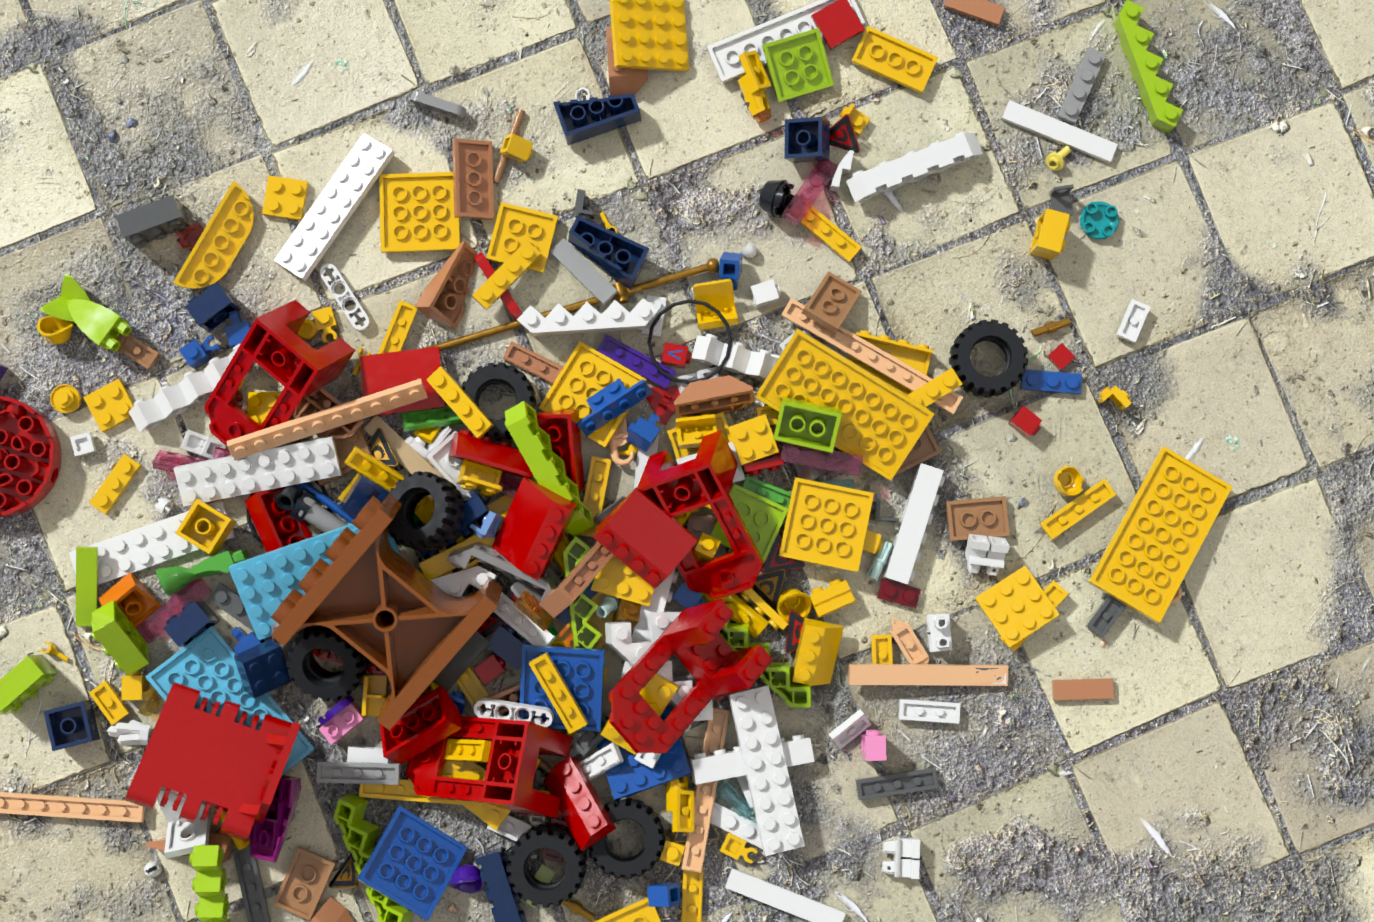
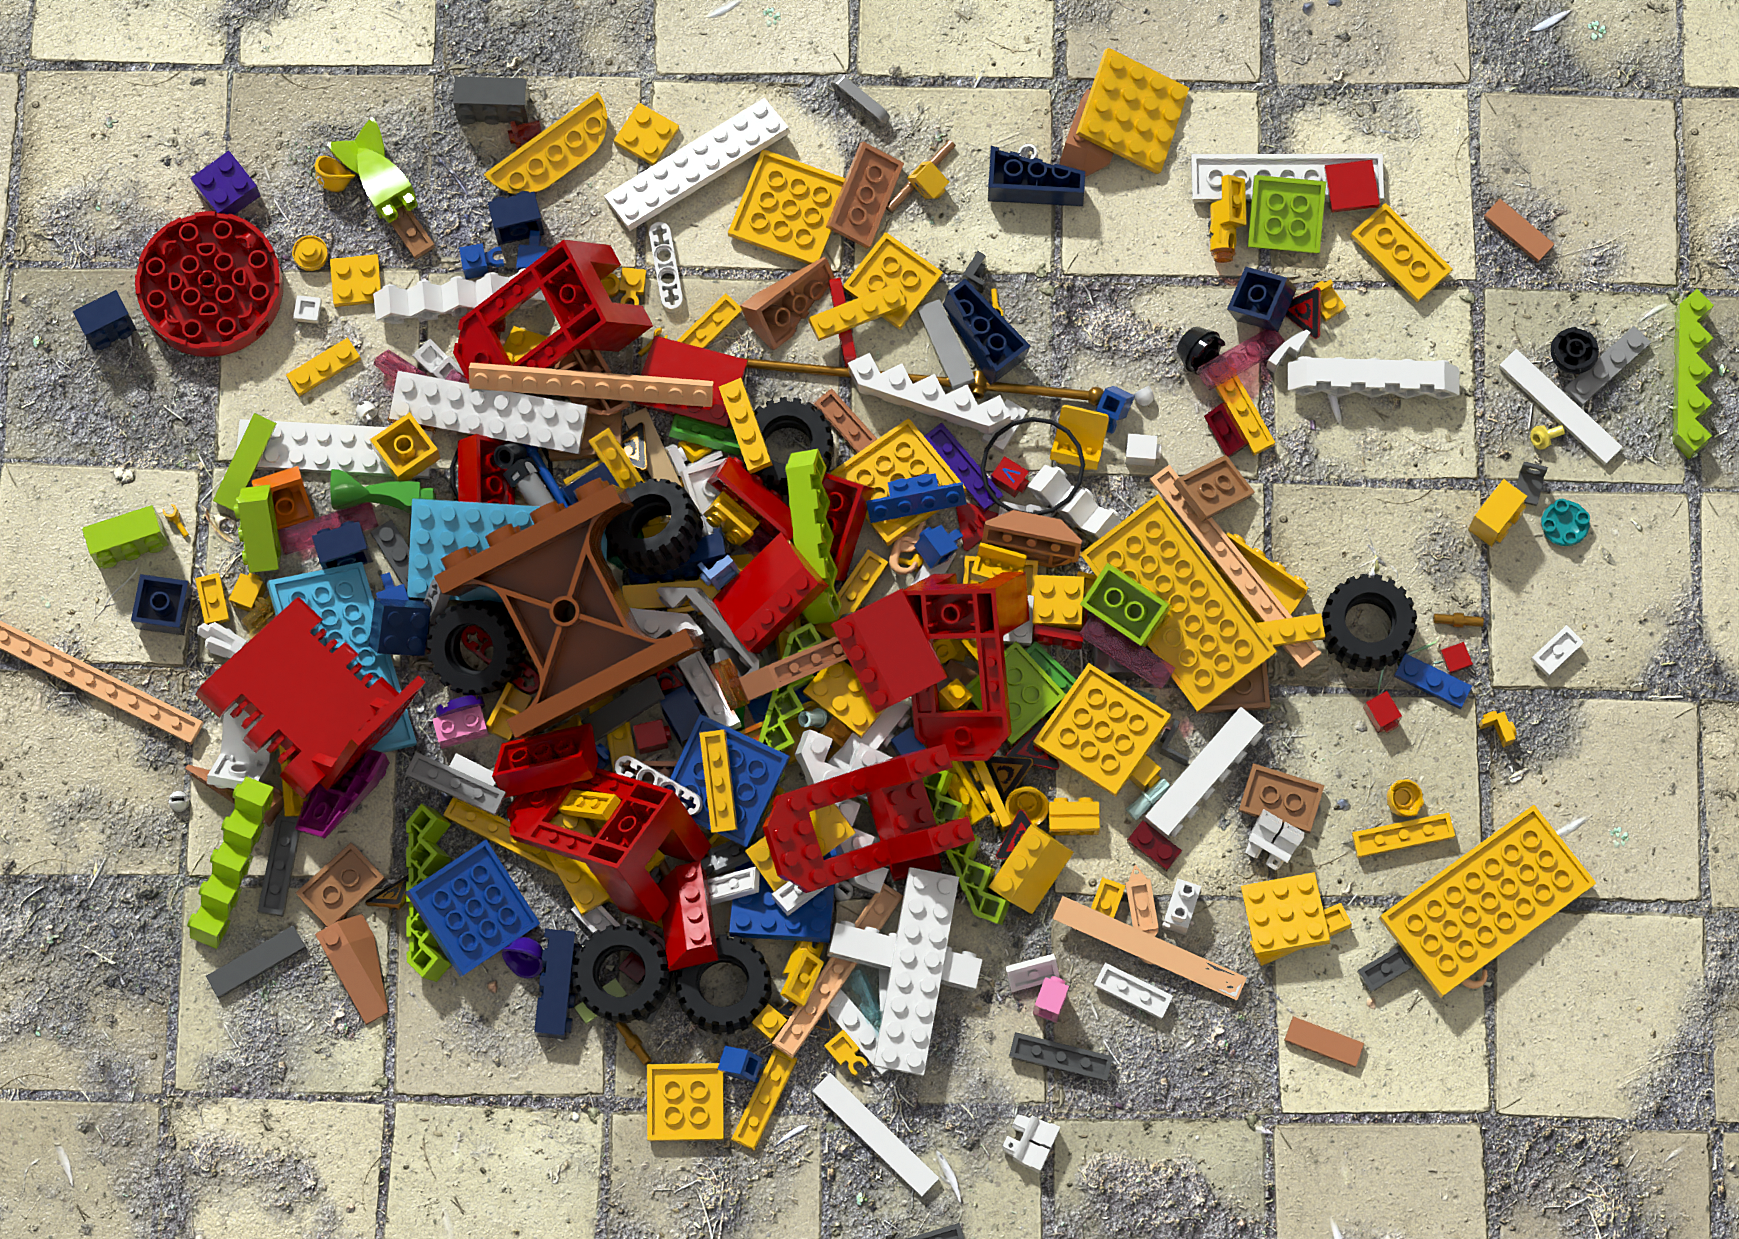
camera: 30 degrees right, 10 degrees down
none -> dark red plate [1204,403,1249,457]
none -> black cone [1550,327,1599,374]

